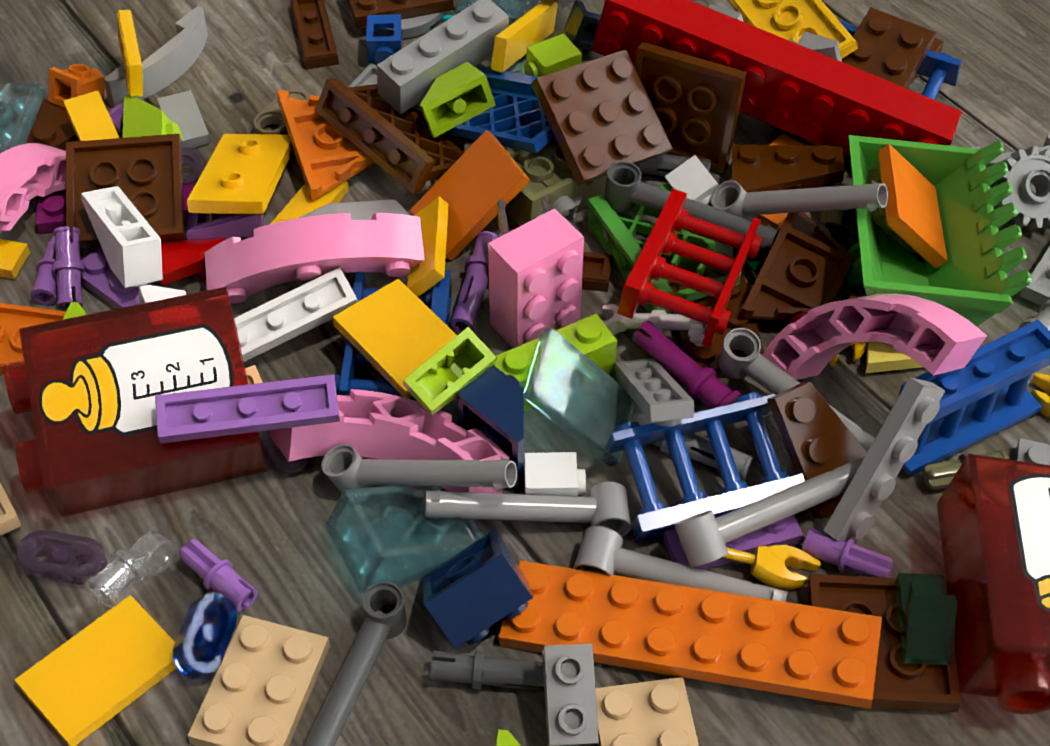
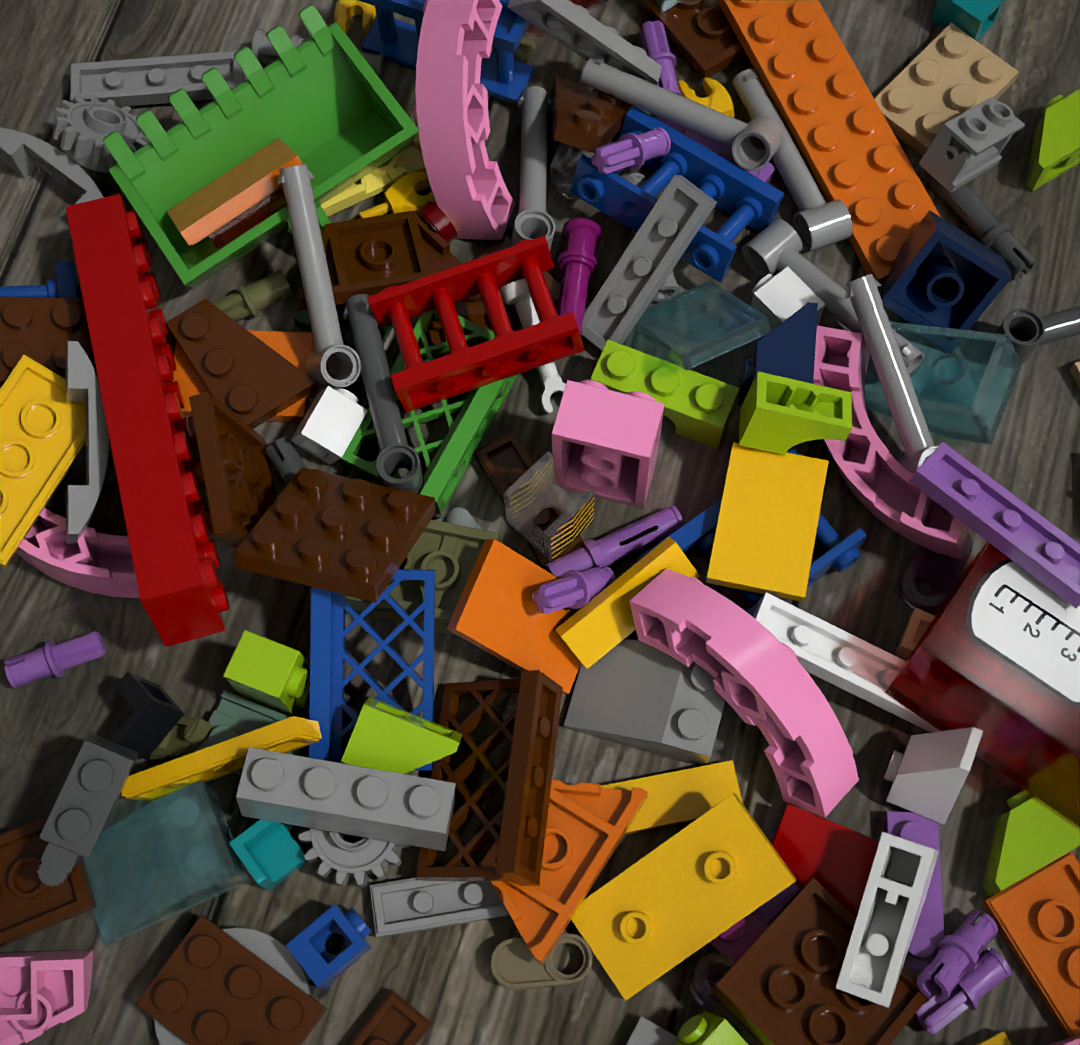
camera: 125 degrees left, 20 degrees up
none -> medium lavender axle [532,565,616,614]
none -> medium lavender axle [591,127,671,175]

